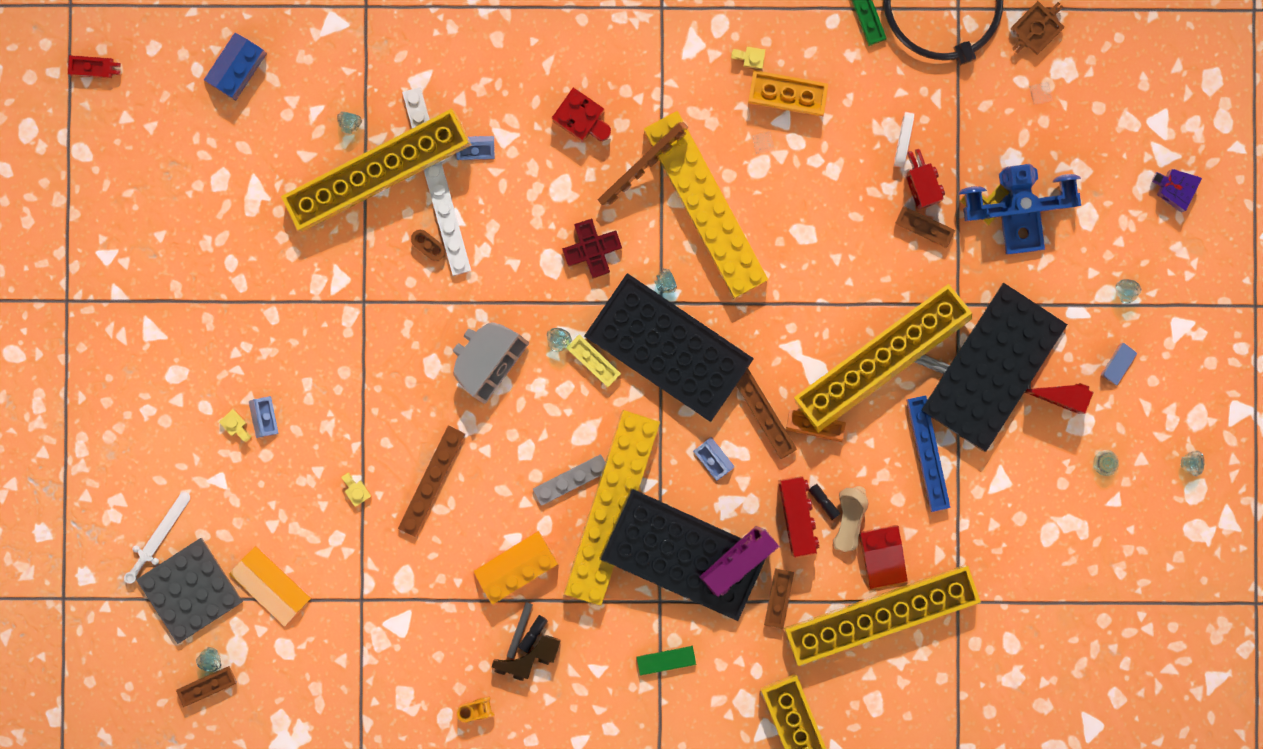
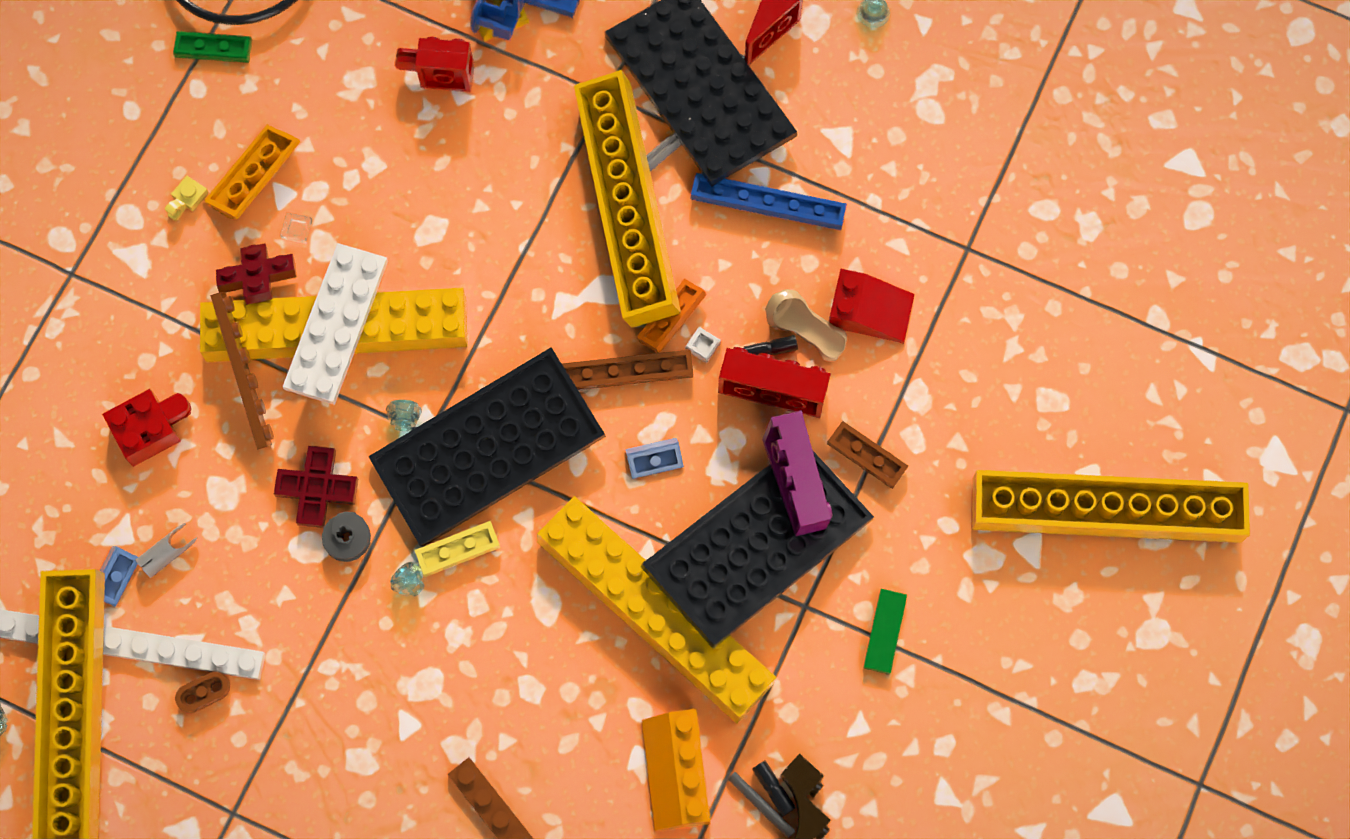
camera: 65 degrees left, 15 degrees down
light grey hips [453,322,529,404] -> none
light grey plate [533,454,605,506] -> none
yellow brick [784,565,981,666] -> none
white beam [894,112,914,168] -> none
dark orange plate [895,206,955,248] -> none
none -> light grey piece [135,523,198,578]
none -> dark red plate [216,243,297,305]
none -> white plate [283,243,388,405]
none -> dark grey piece [321,511,371,562]
none -> white tile [685,327,721,363]

